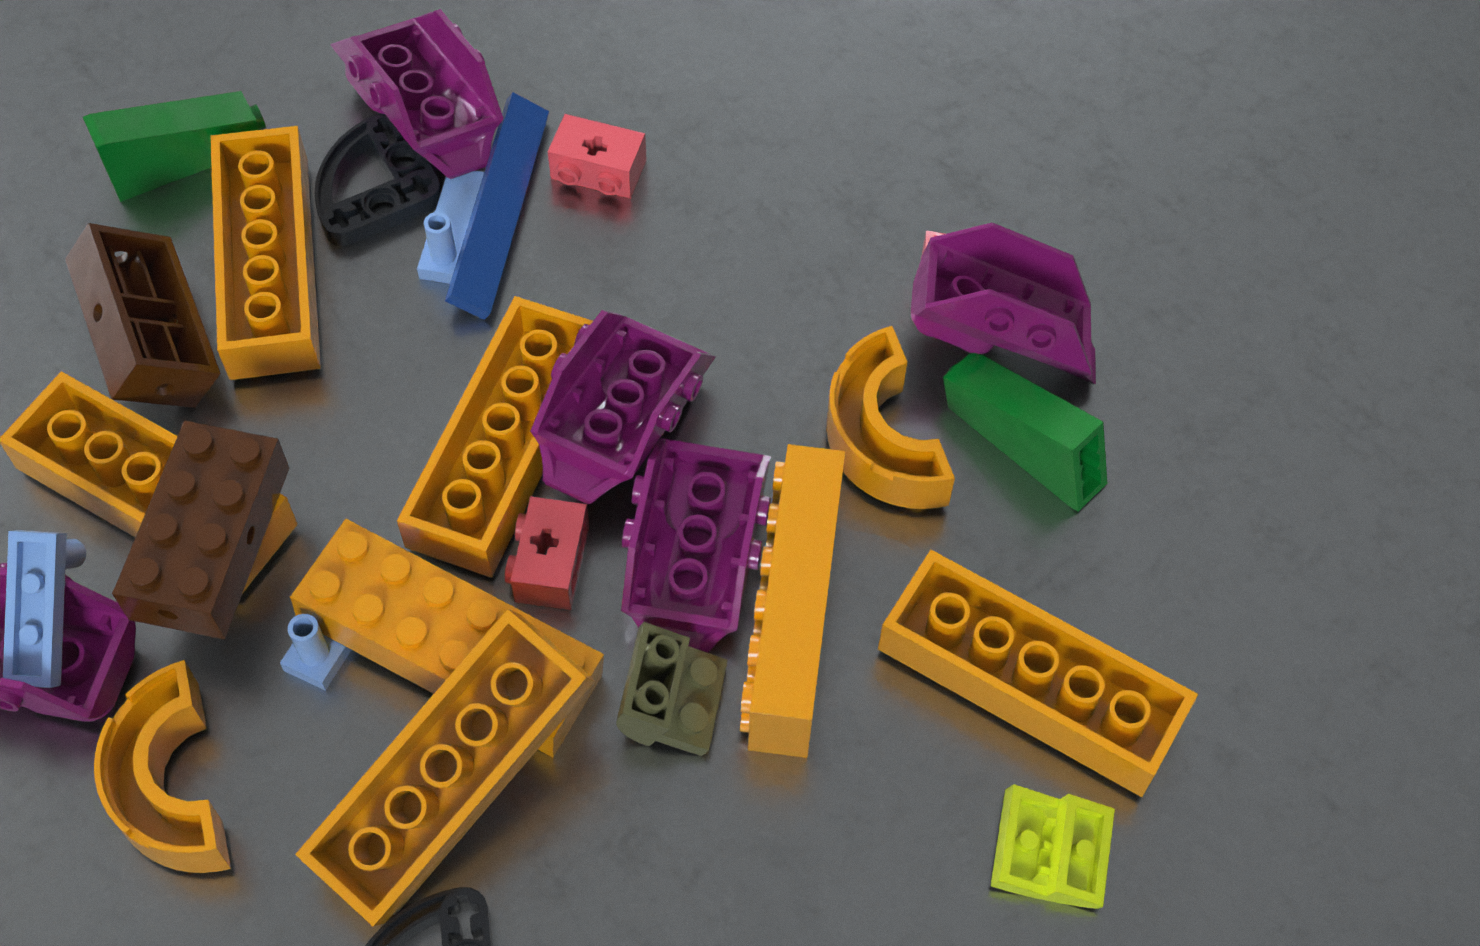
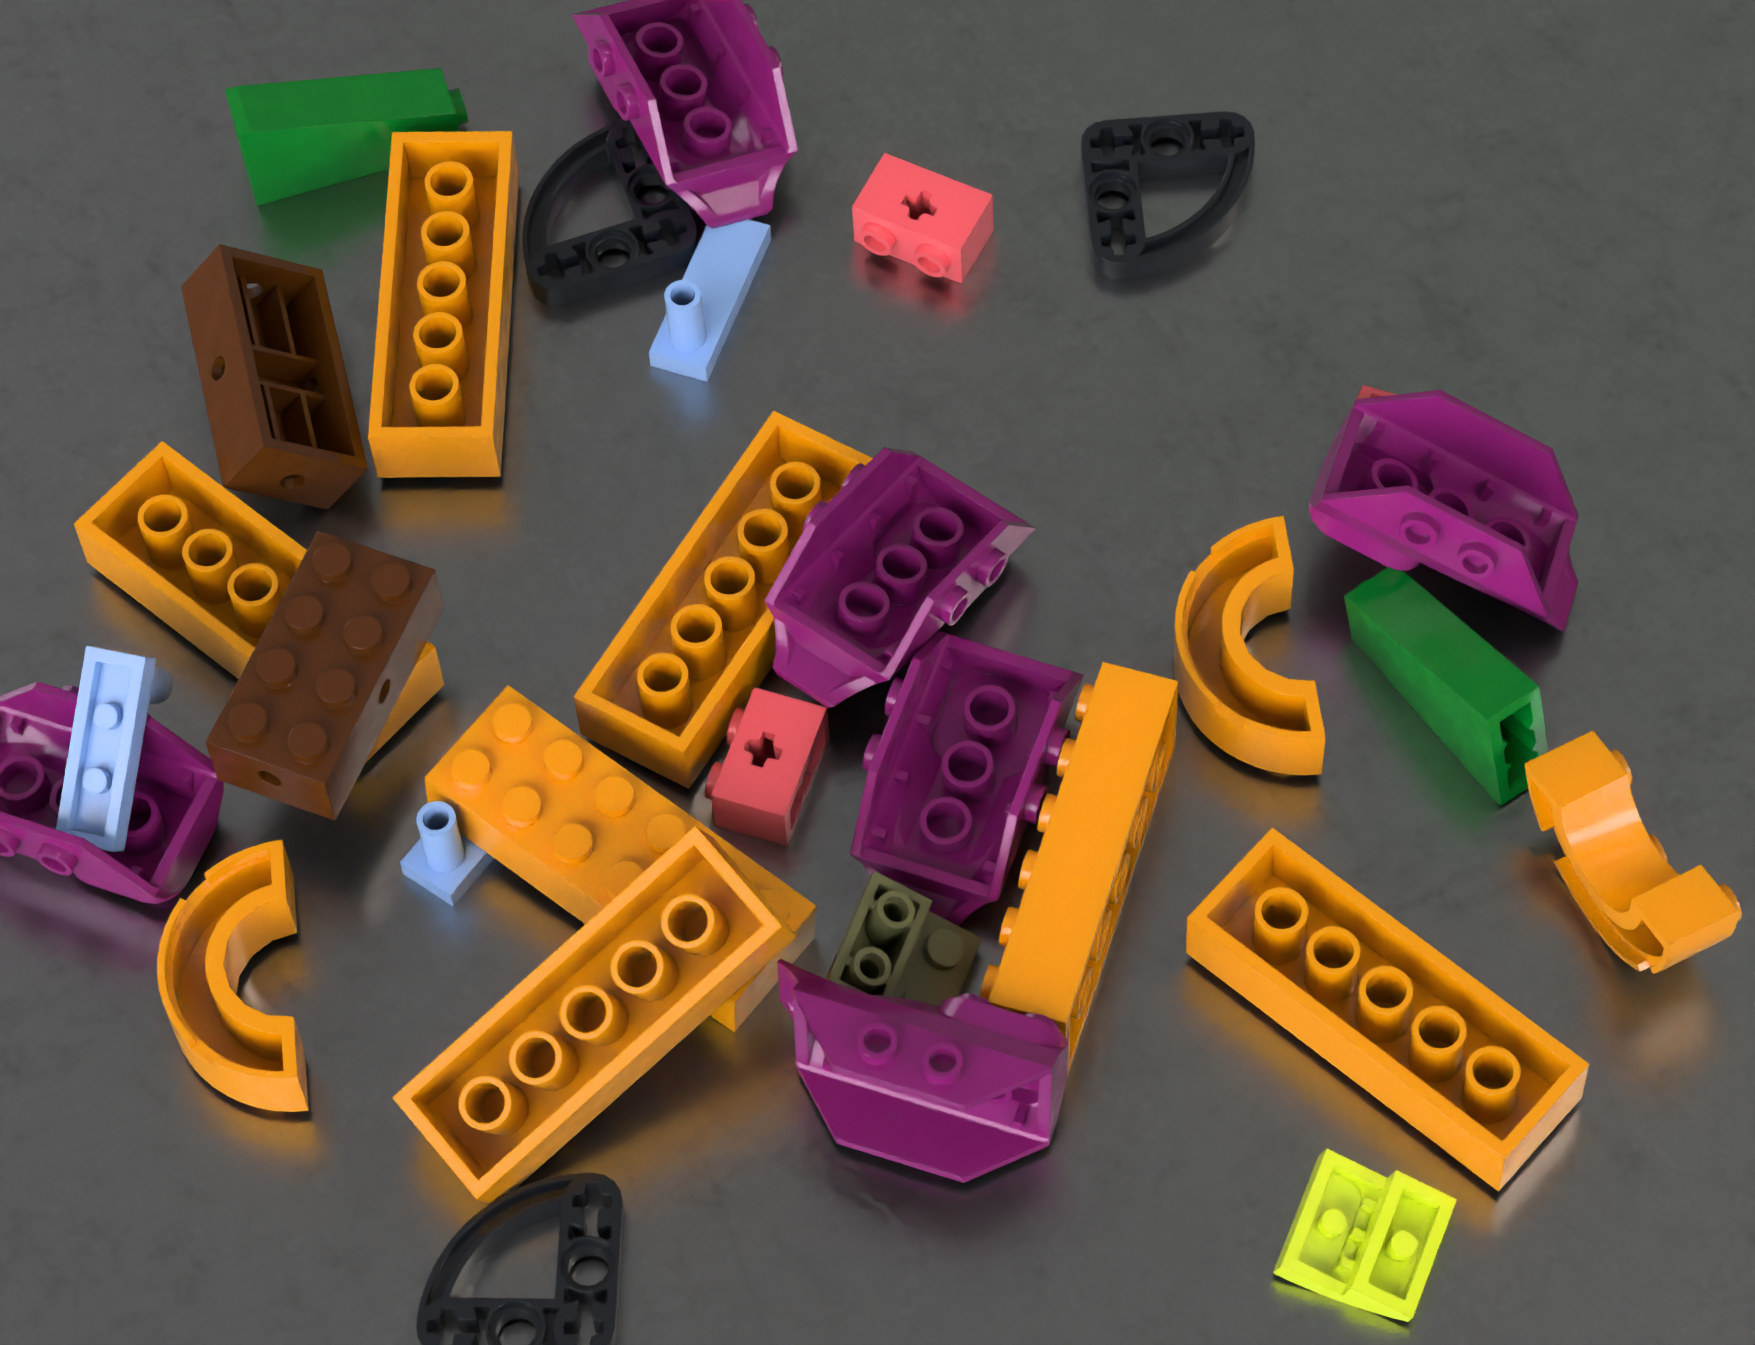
camera: 15 degrees right, 0 degrees up
blue tile [445,92,549,320] -> none
none -> magenta slope [777,958,1069,1183]
none -> black beam [1081,111,1255,280]
none -> light orange brick [1525,730,1742,974]

